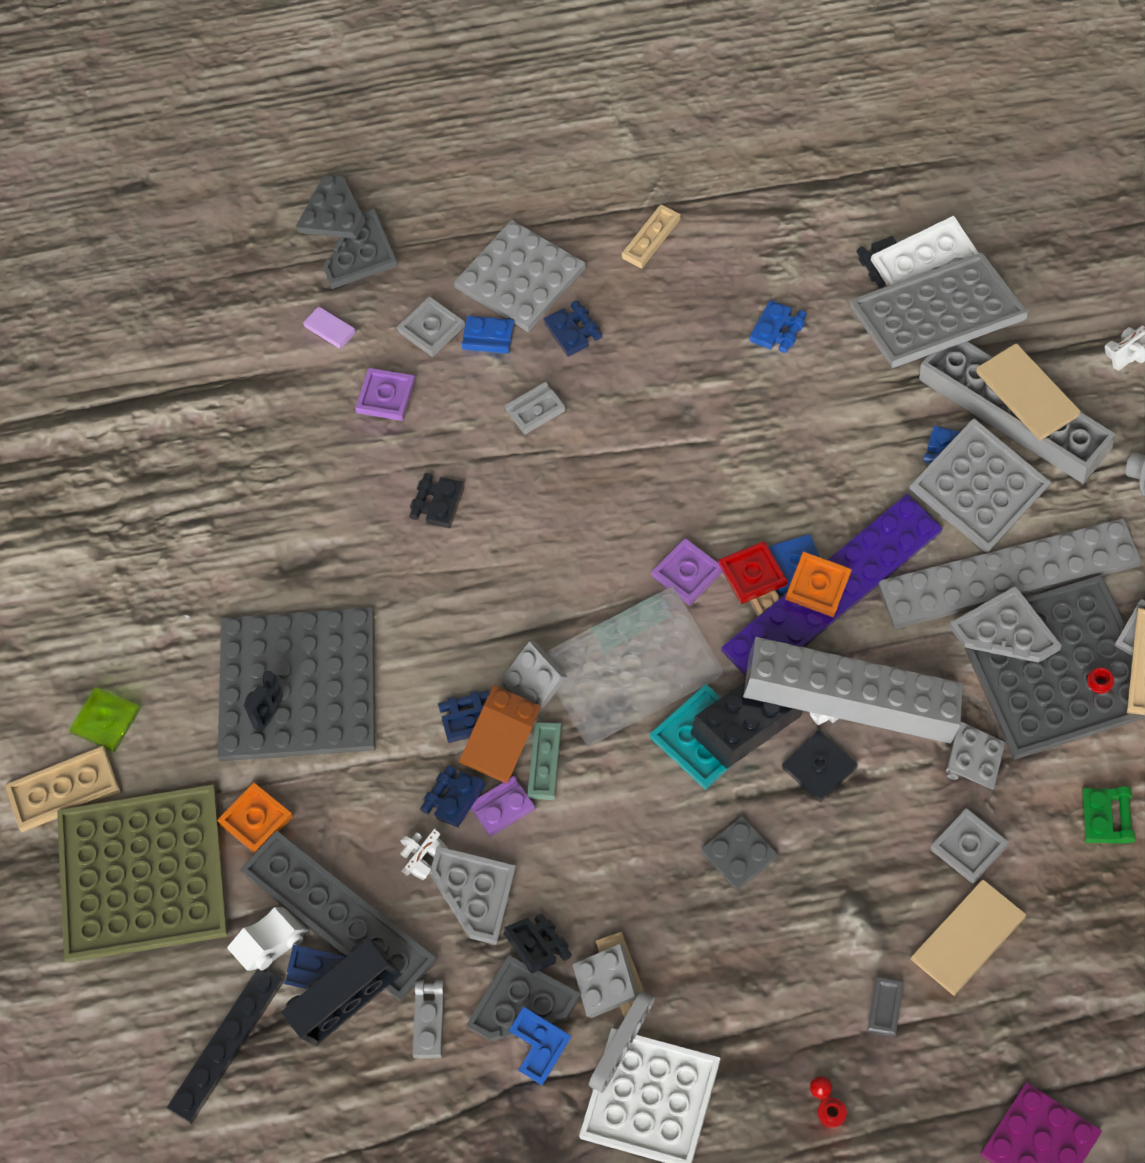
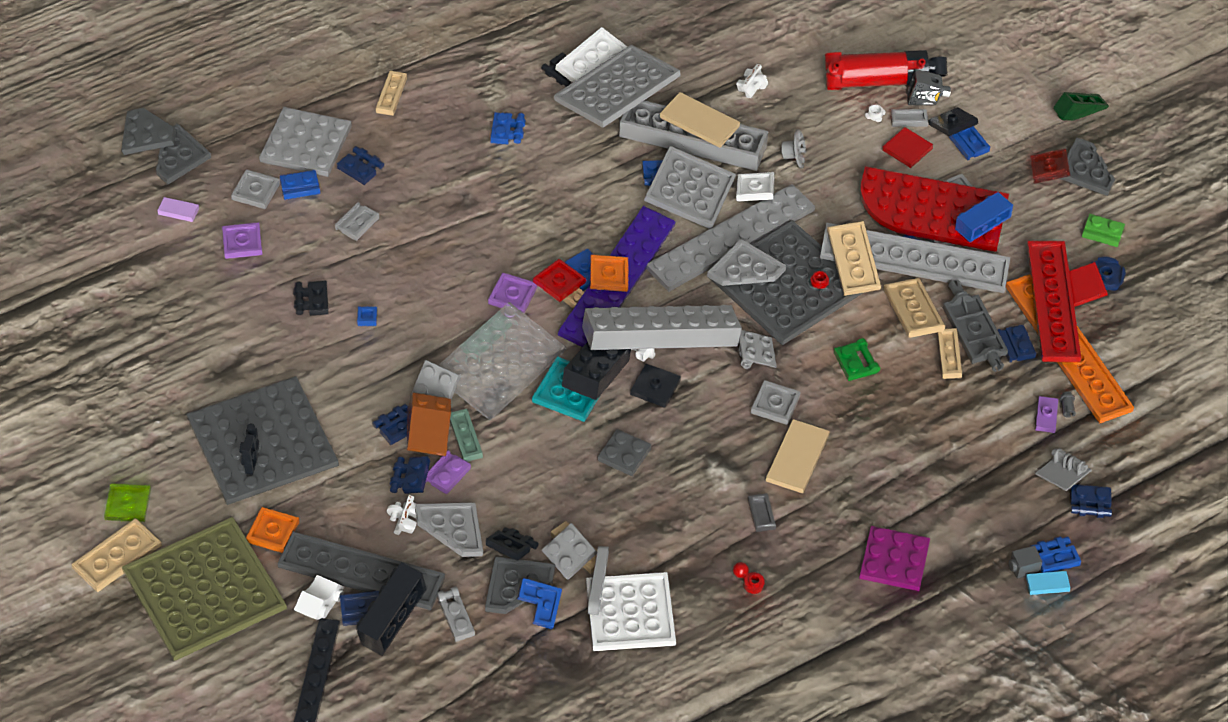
camera: 30 degrees left, 10 degrees down
none -> blue plate [357,307,377,326]
none -> white tile [736,172,775,201]

